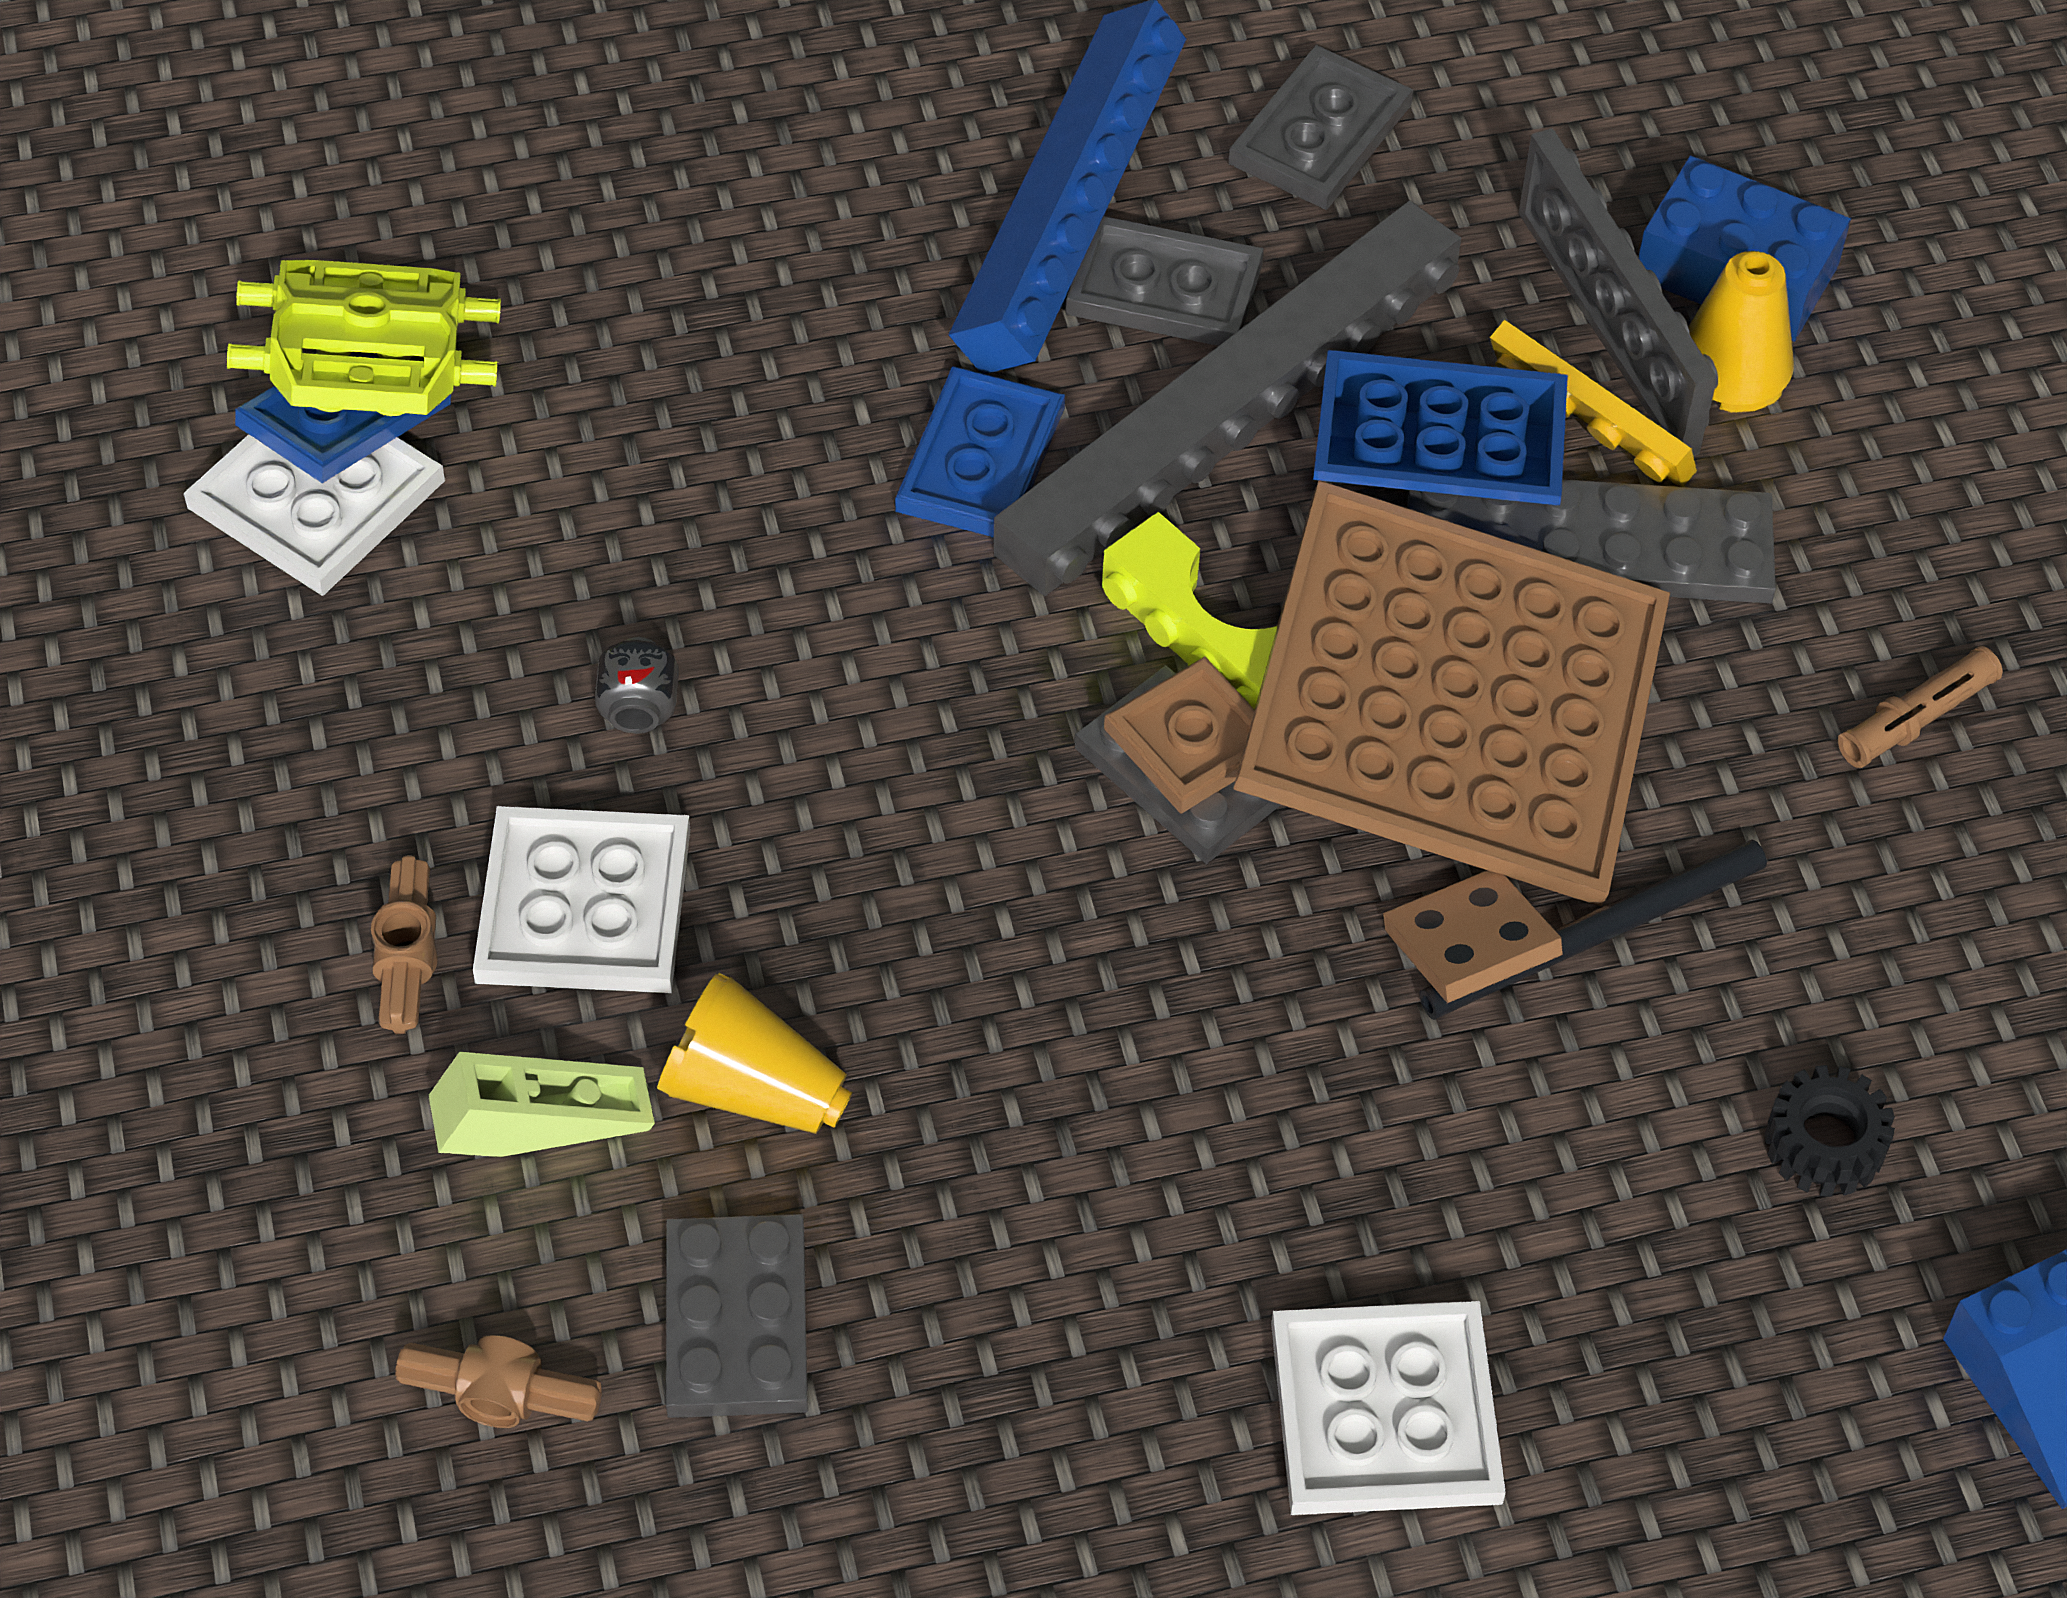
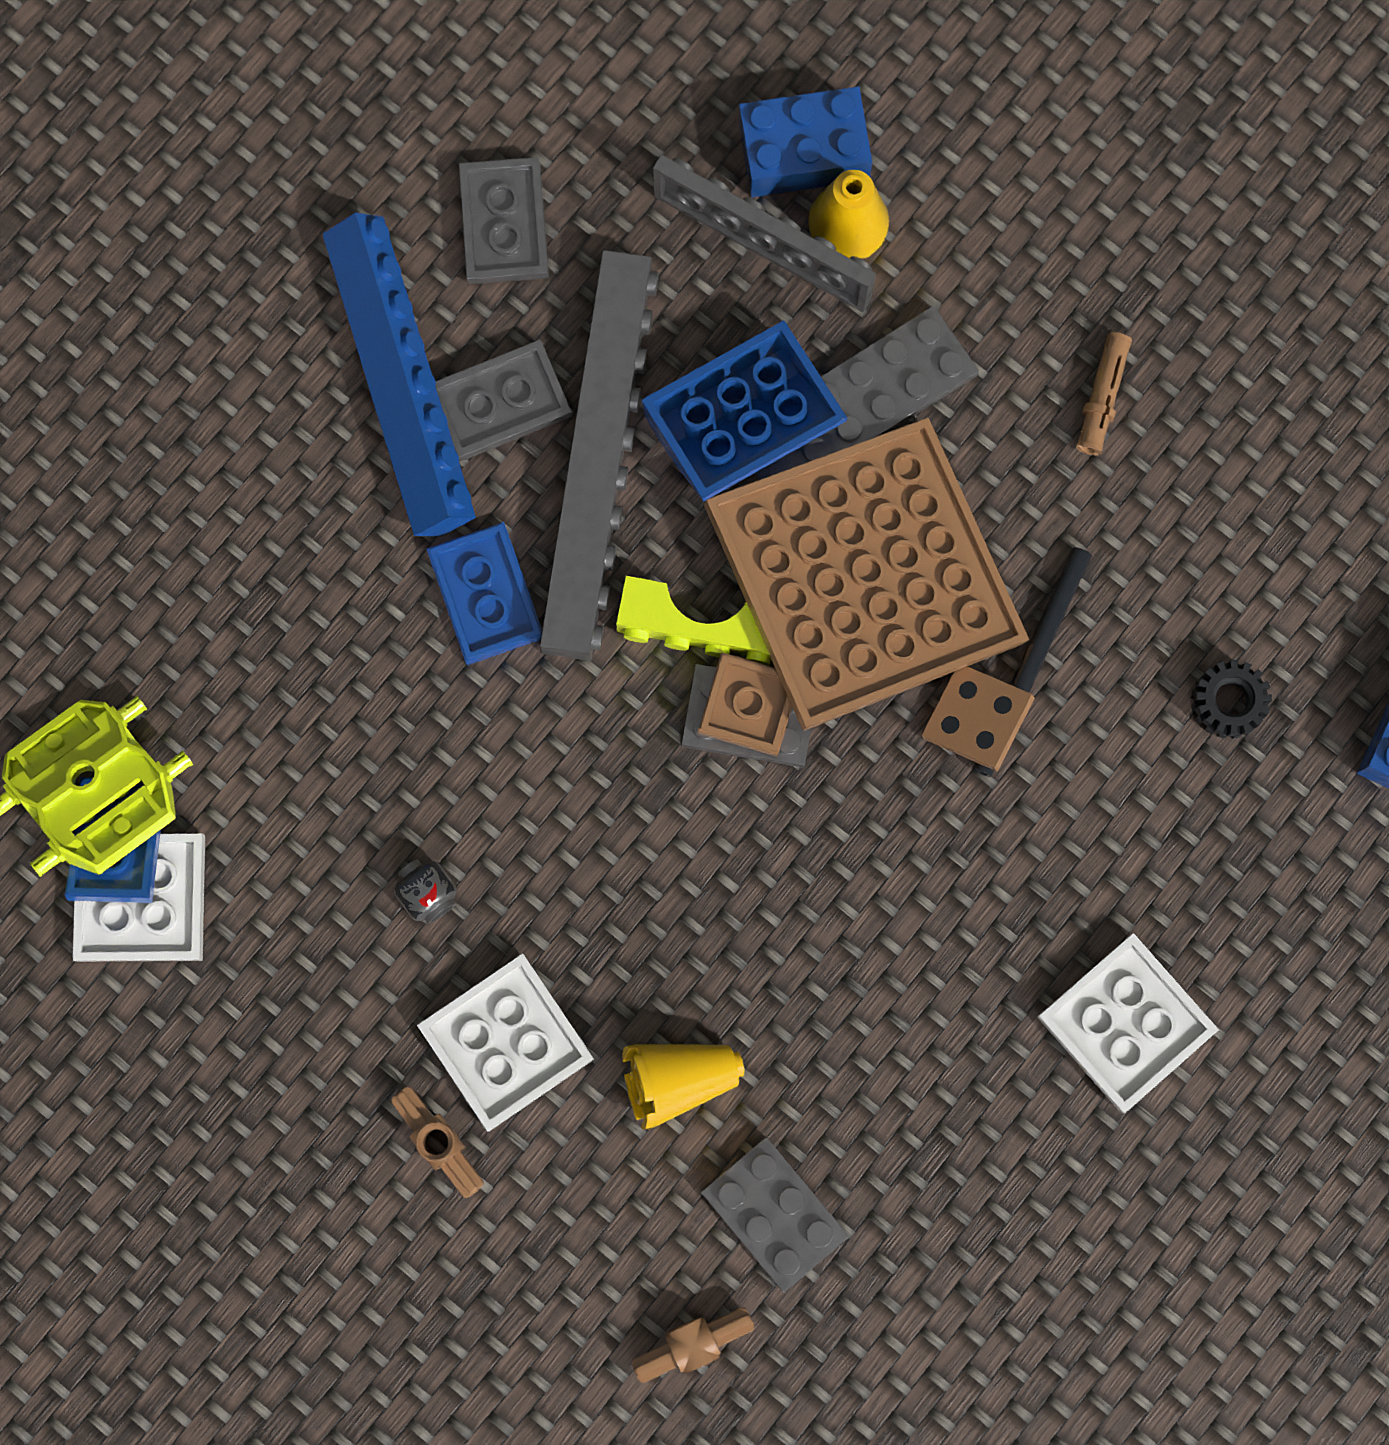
camera: 35 degrees left, 25 degrees up
yellowish green slope [429,1052,655,1157] -> none
yellow plate [1490,320,1697,487] -> none

